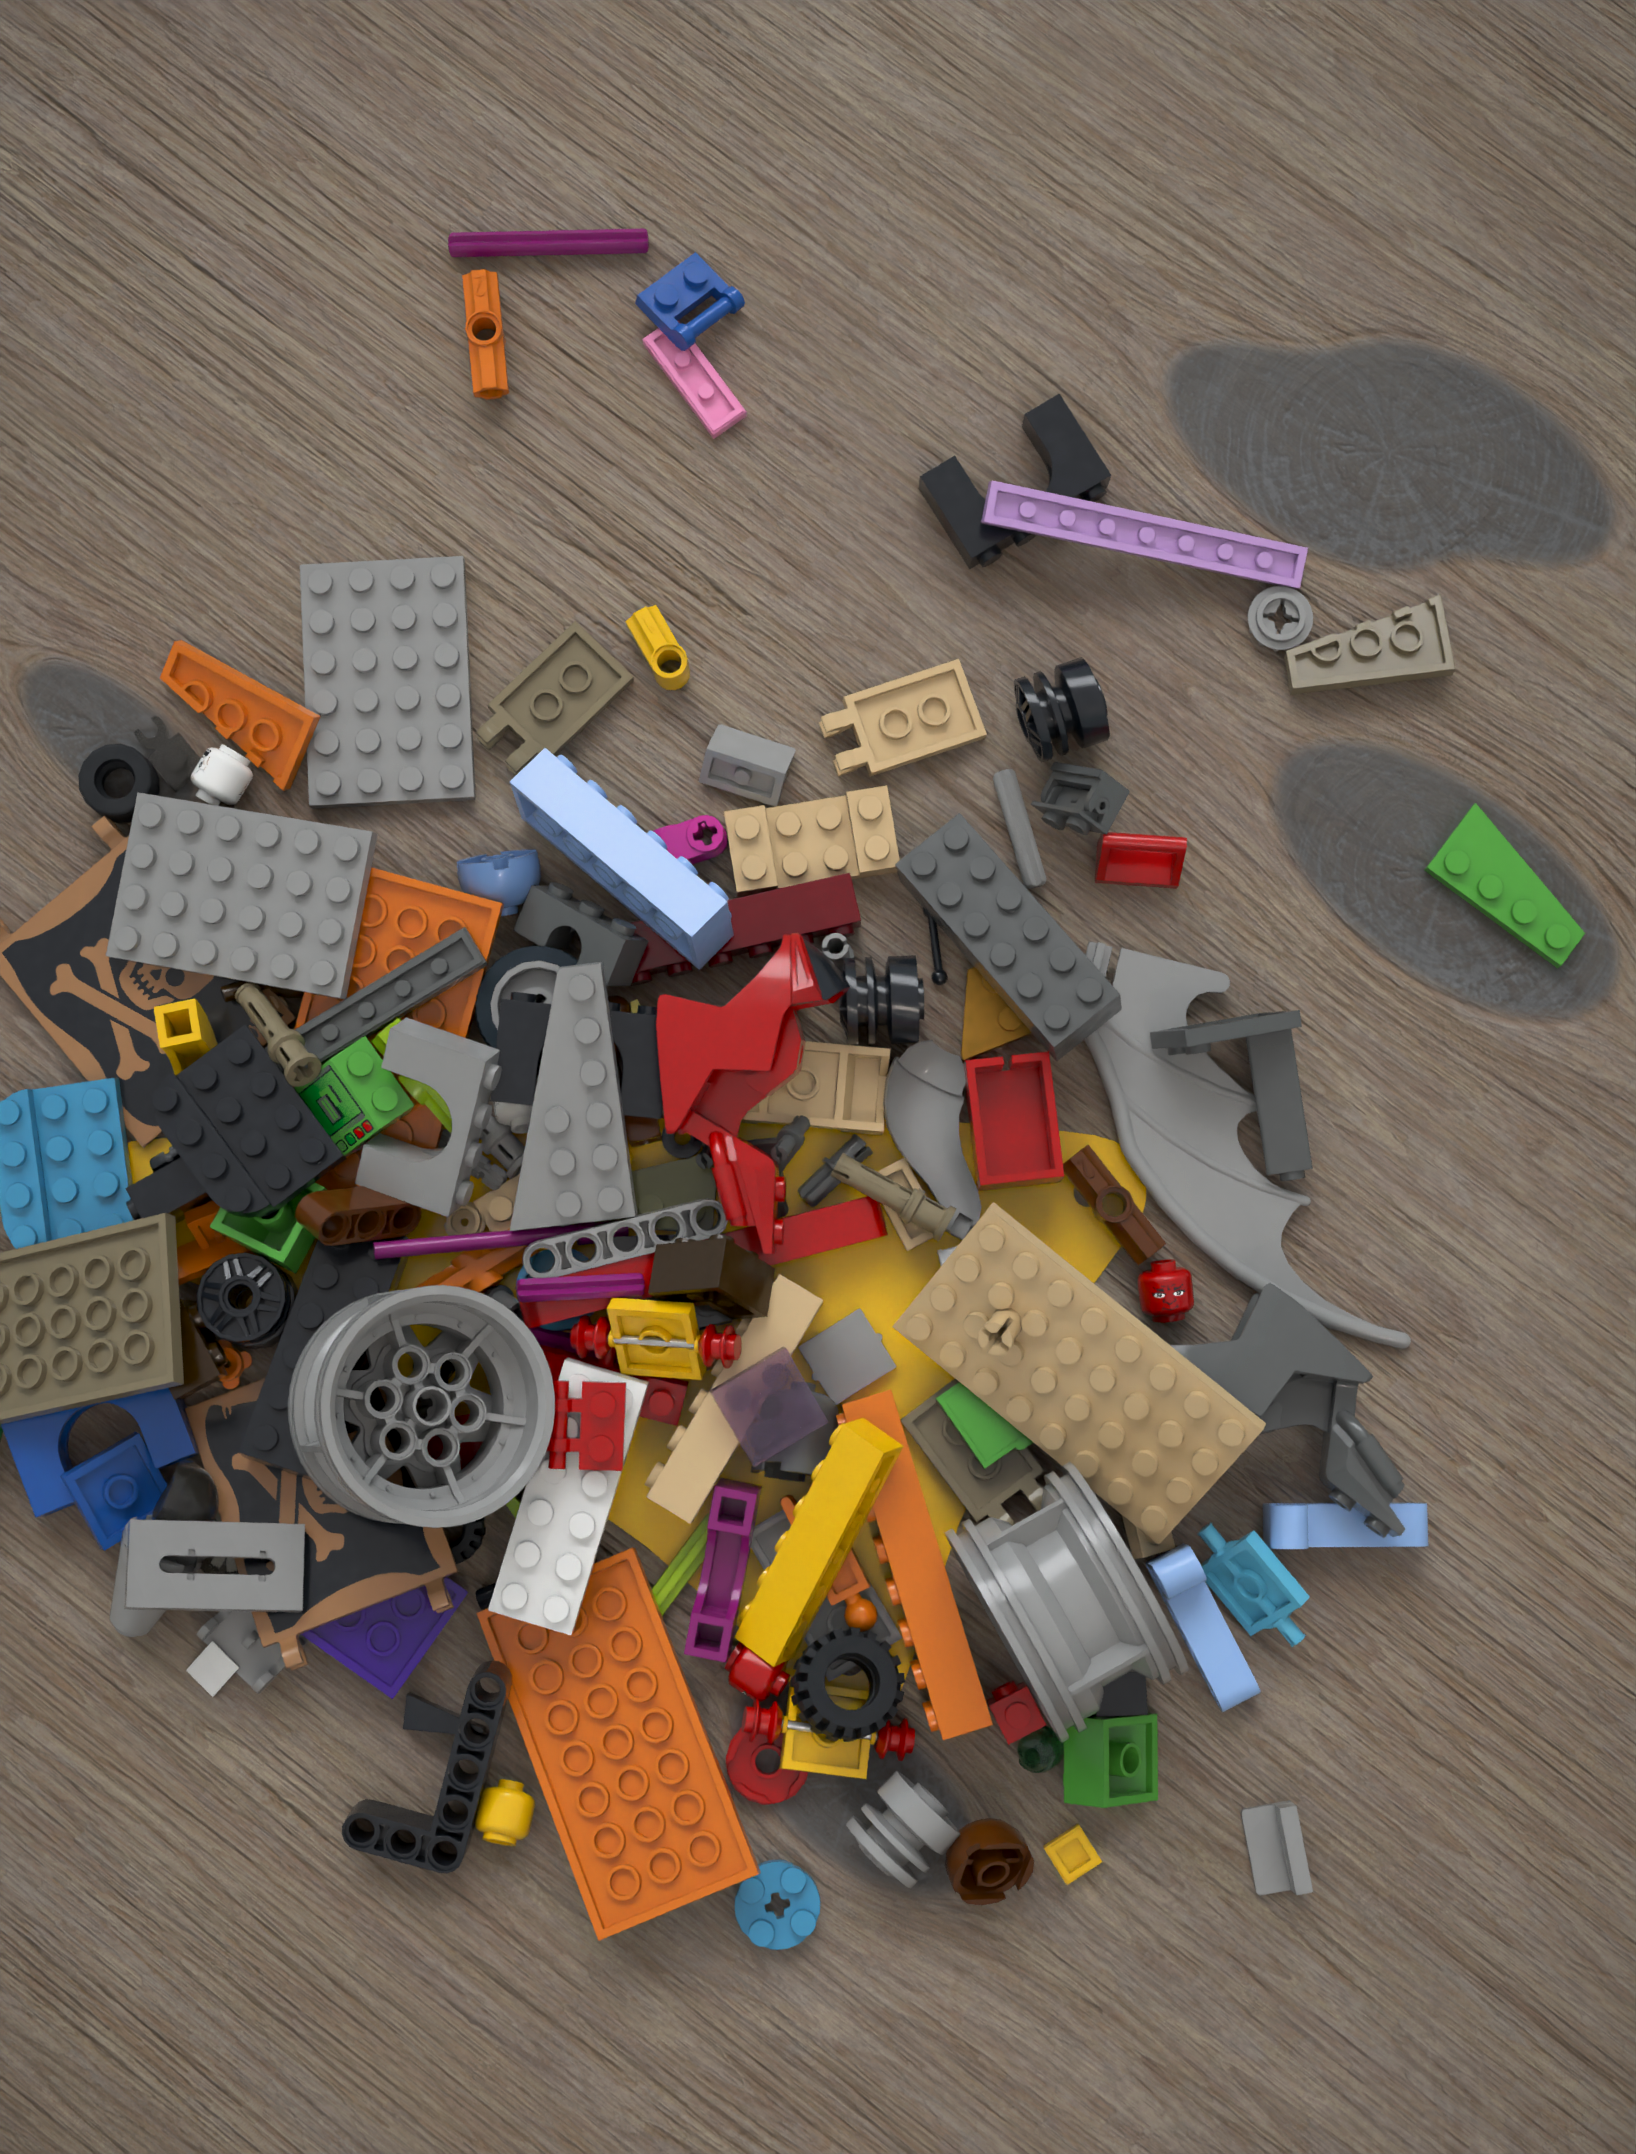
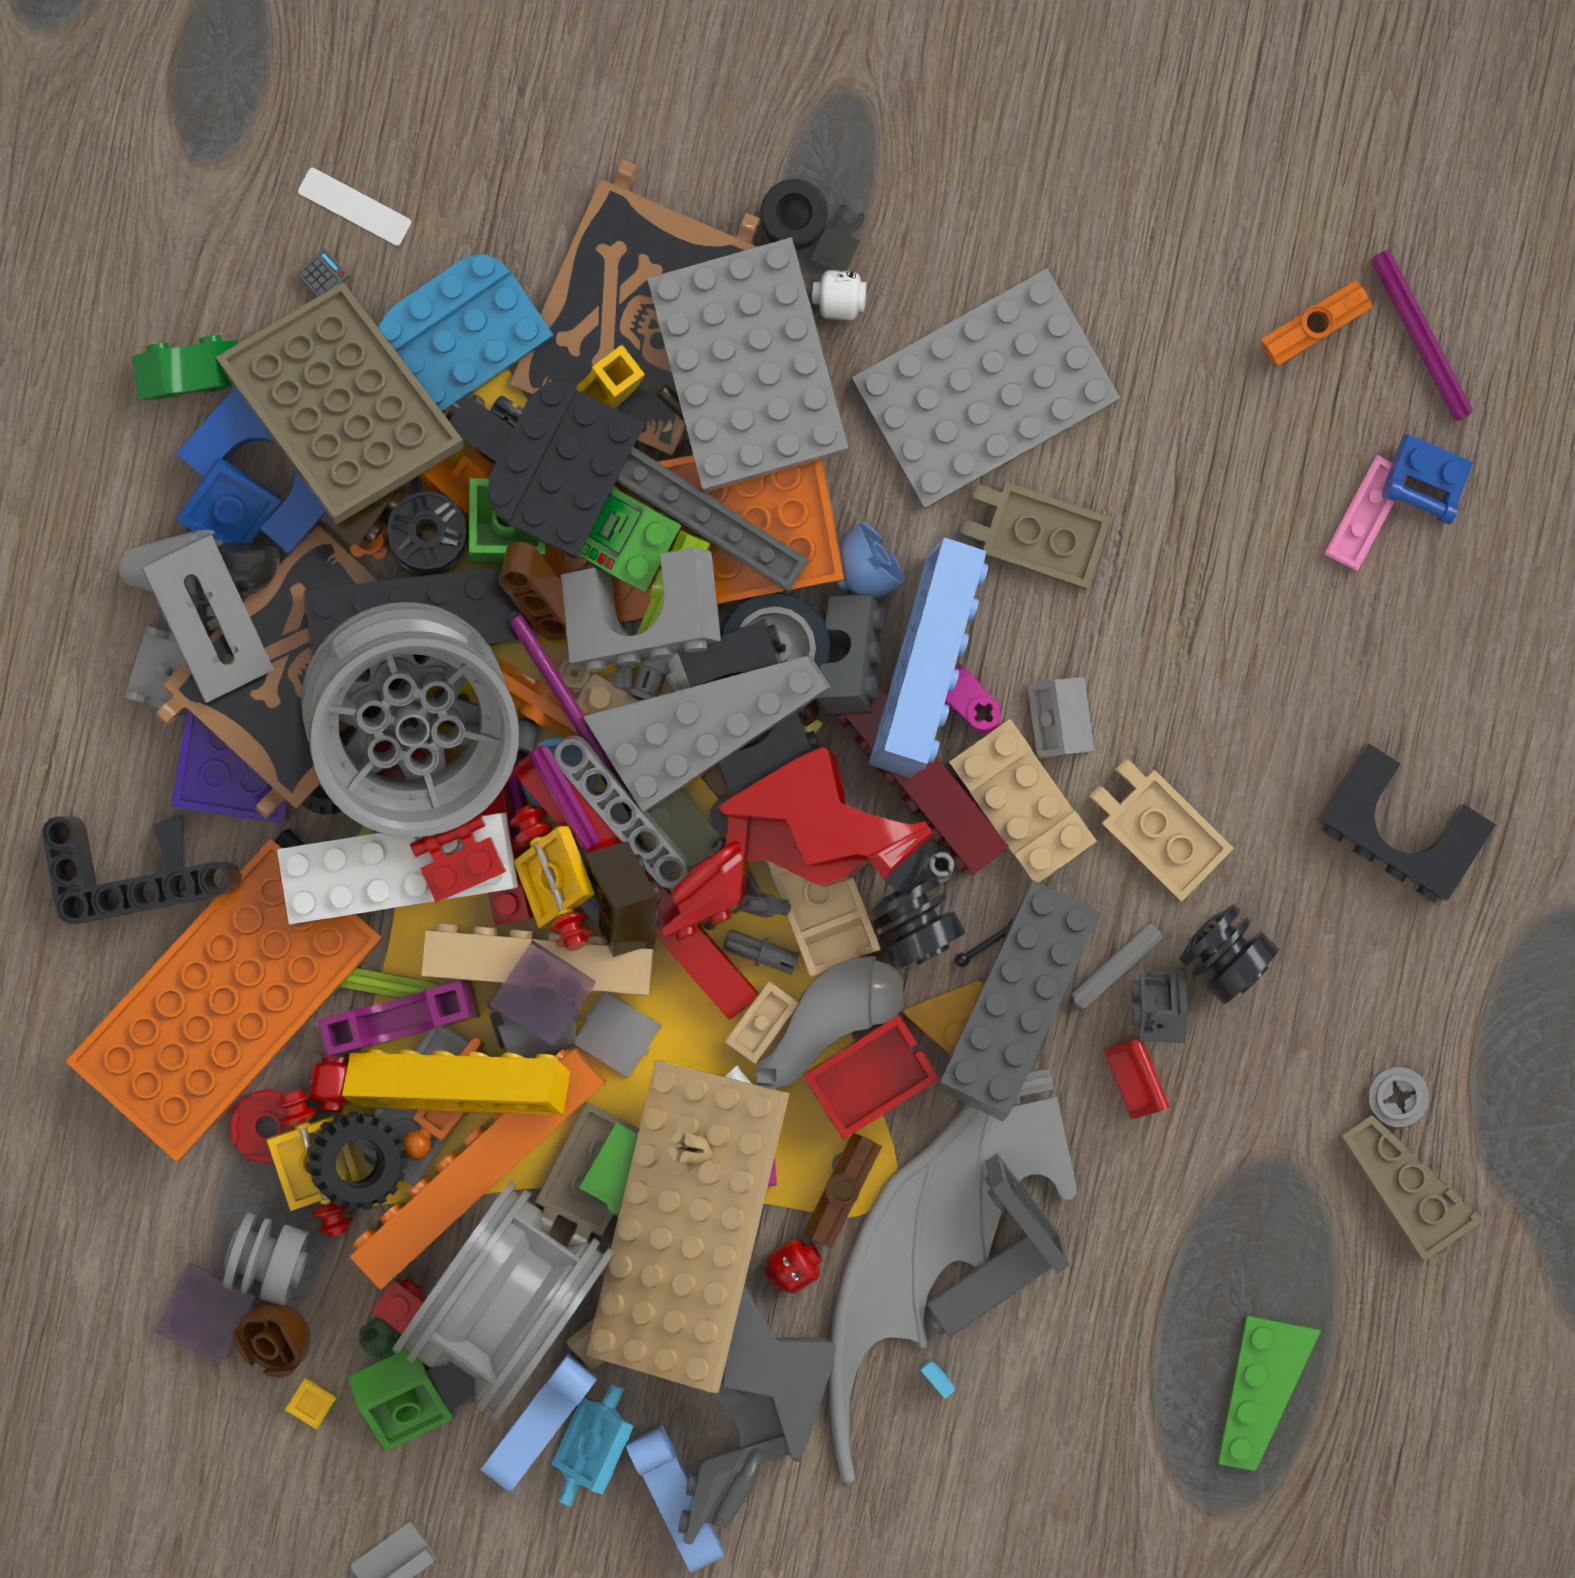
camera: 65 degrees right, 5 degrees up
orange wing [160,640,321,791] -> none
white sticker [186,1641,239,1697] -> none
dark tan pin [235,982,322,1087] -> none
yellow head [475,1779,535,1846] -> none
yellow piece [625,605,690,690] -> none
dark azure plate [735,1859,820,1950] -> none
dark tan pin [830,1153,956,1242] -> none
lavender plate [981,480,1308,589] -> none
none -> clear purple plate [155,1263,257,1365]
none -> medium azure tile [919,1359,955,1399]

